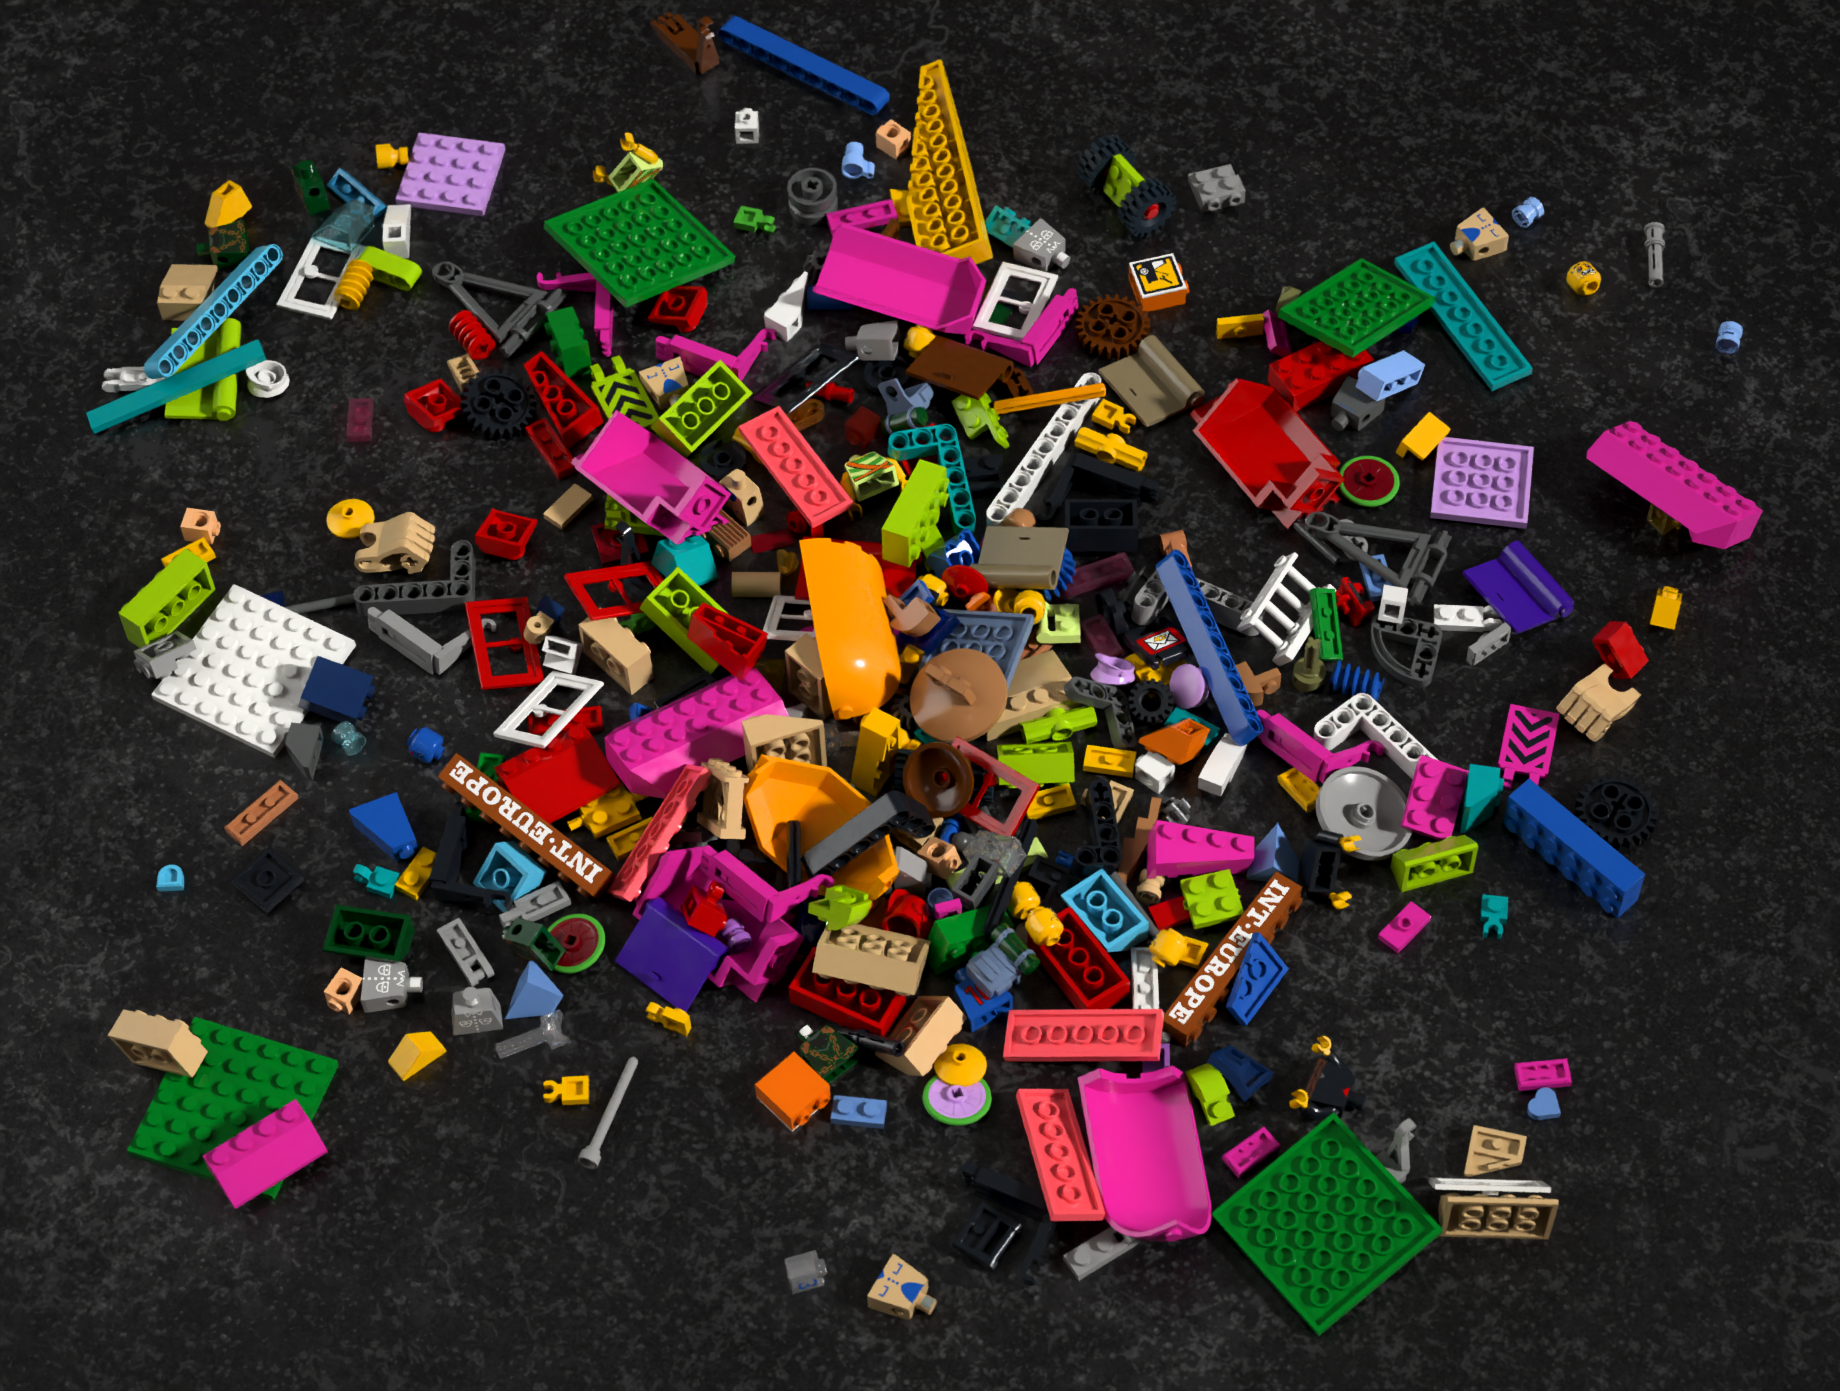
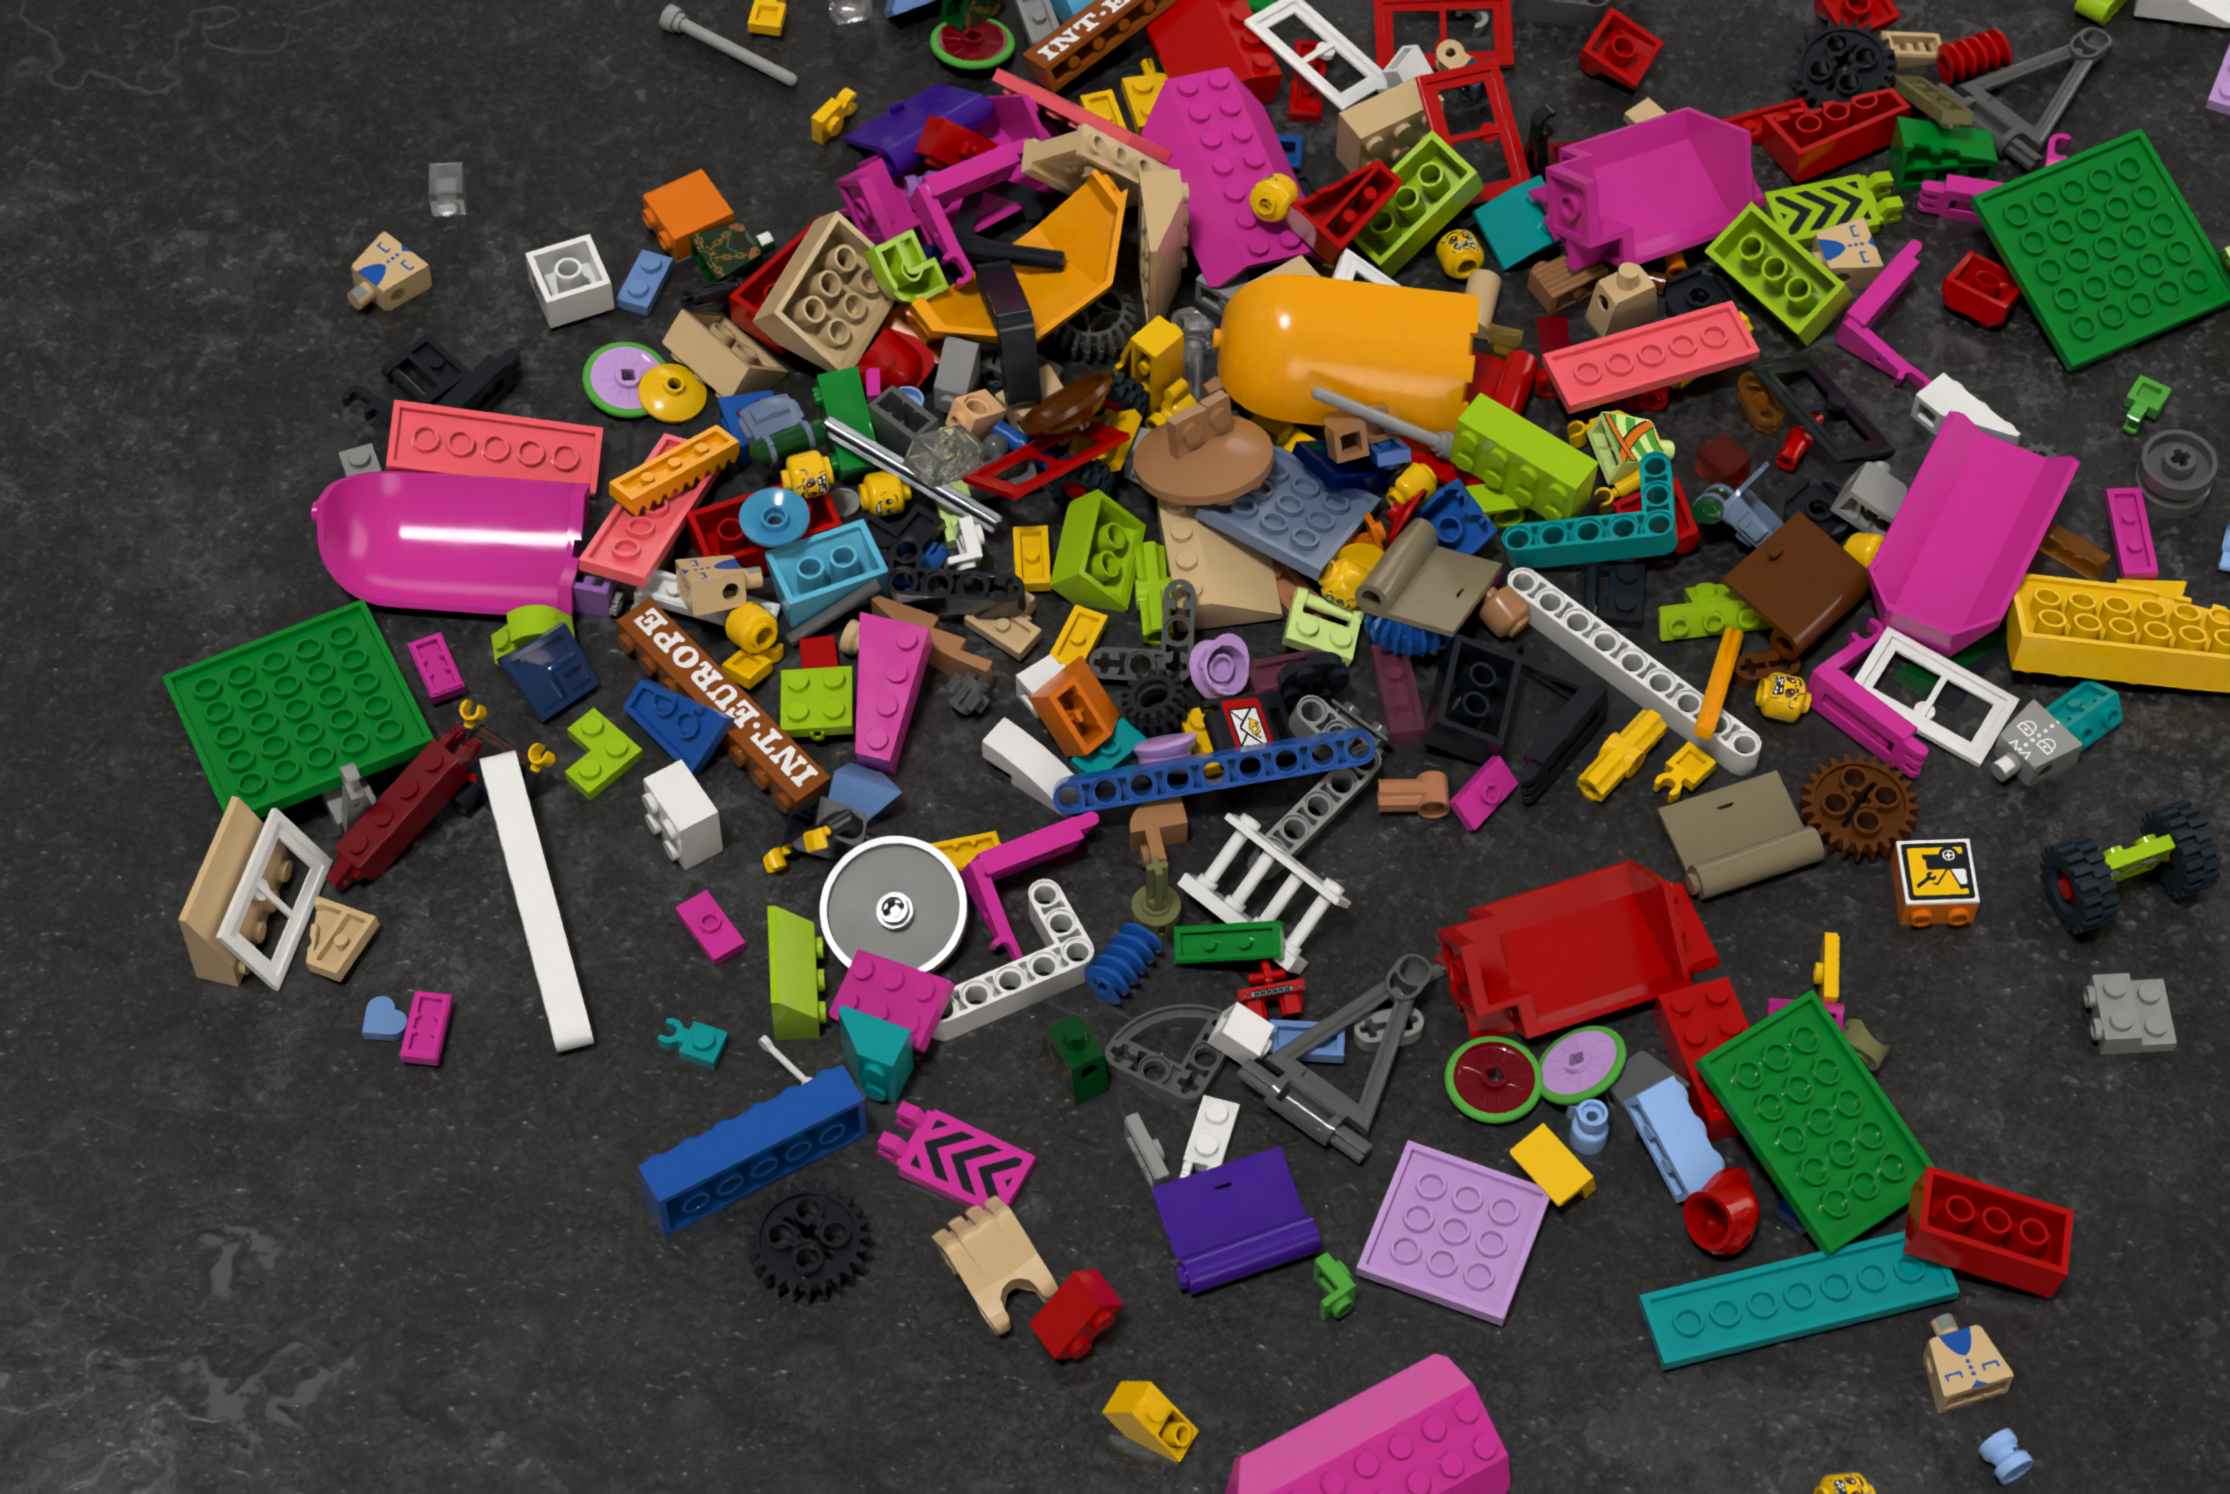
camera: 100 degrees right, 0 degrees up
none -> dark red hinge [325,724,483,893]
none -> white beam [479,750,594,1053]
none -> white brick [525,234,615,328]
none -> lime plate [565,708,644,801]
none -> light orange gear [609,424,740,516]
none -> white brick [642,759,723,870]
none -> tan torso [675,555,763,617]
none -> dark azure dish [739,487,810,547]
none -> white hinge [758,1035,813,1085]
none -> white bracket [943,515,985,571]
none -> dark green torso [1041,1015,1109,1107]
none -> yellow head [1249,173,1299,222]
none -> light grey piece [1311,386,1454,461]
none -> bright green bracket [1313,1252,1356,1323]
none -> yellow head [1436,229,1485,279]
none -> dark pink plate [1448,756,1519,831]
none -> lavender wheel [1538,1026,1626,1105]
none -> light blue piece [1566,1099,1609,1155]
none -> red helmet [1683,1167,1760,1256]
none -> yellow head [1755,672,1811,722]
none -> olive plate [1891,76,1974,129]
none -> red brick [1903,1165,2074,1298]

